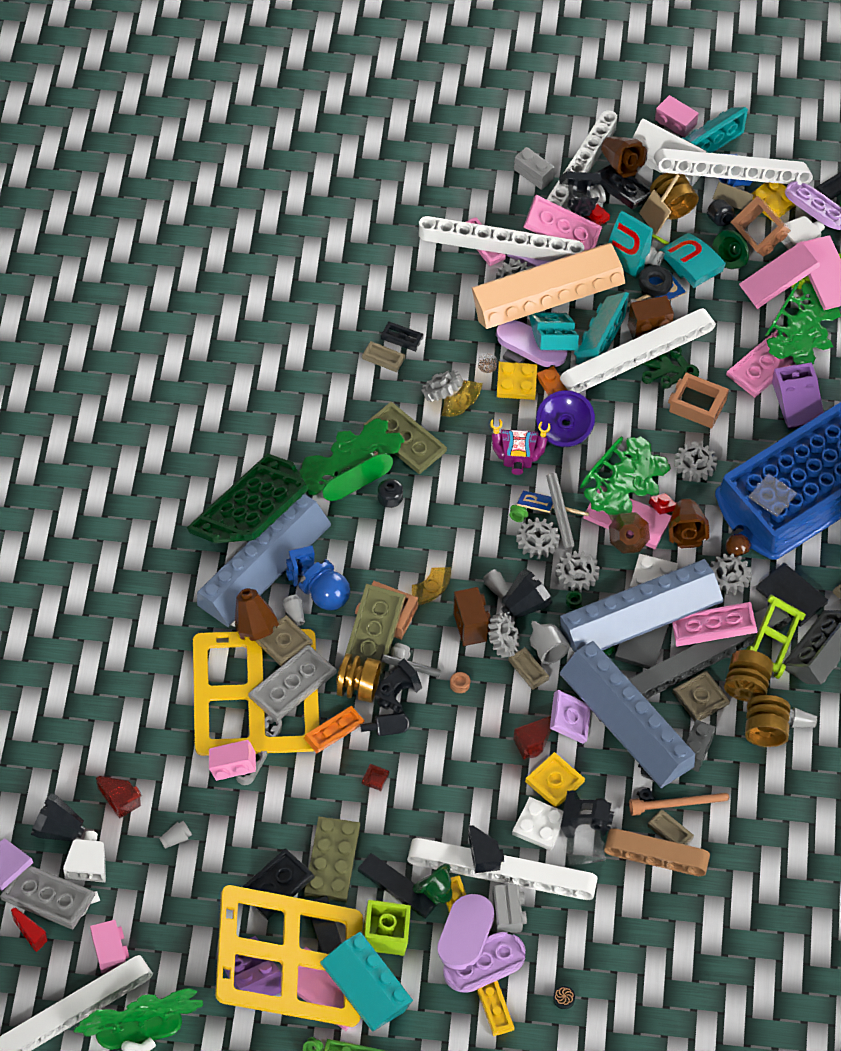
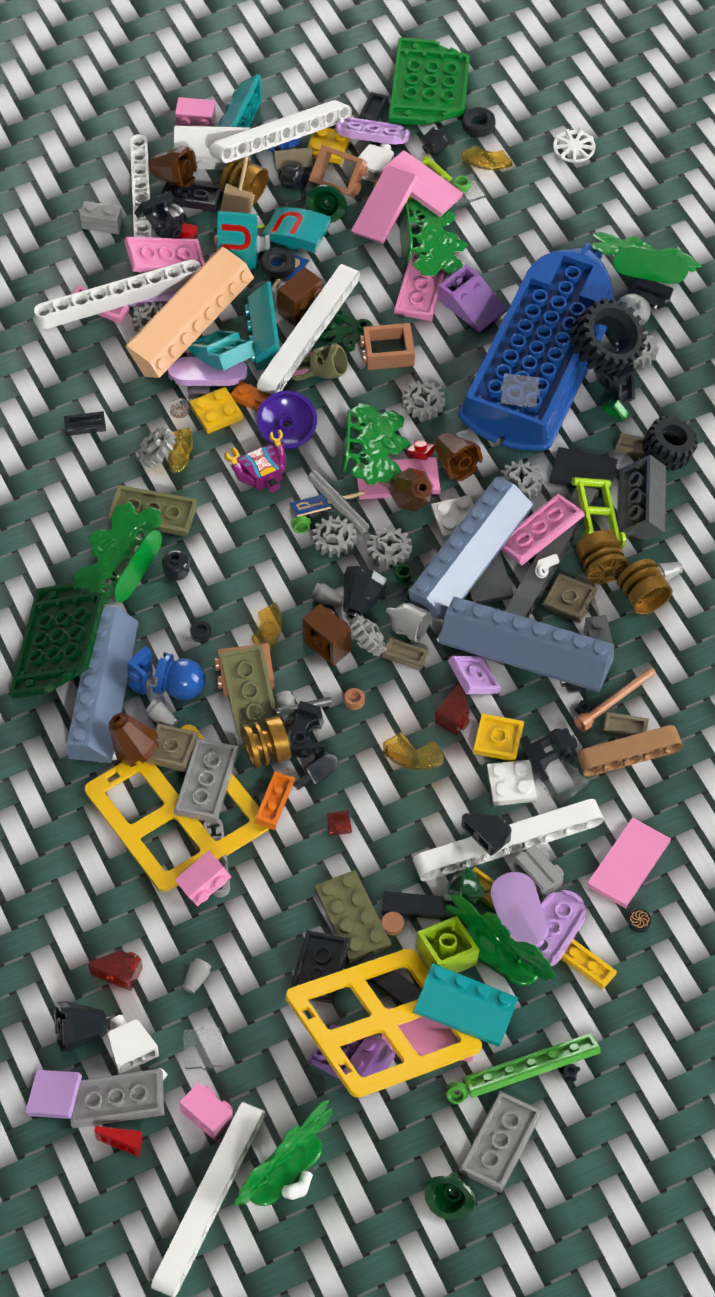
camera: 30 degrees left, 0 degrees up
dark tan tile [362,341,405,373] -> none
reddish brown piece [725,534,751,557] -> none
none -> clear piece [183,1027,224,1070]
none -> black tile [190,621,212,643]
none -> olive piece [290,344,348,381]
none -> nougat tile [382,912,404,936]
none -> clear yellow brick [383,732,444,770]
none -> green plant [445,894,556,986]
none -> white arm [535,554,559,578]
none -> bright pink tile [587,817,671,908]

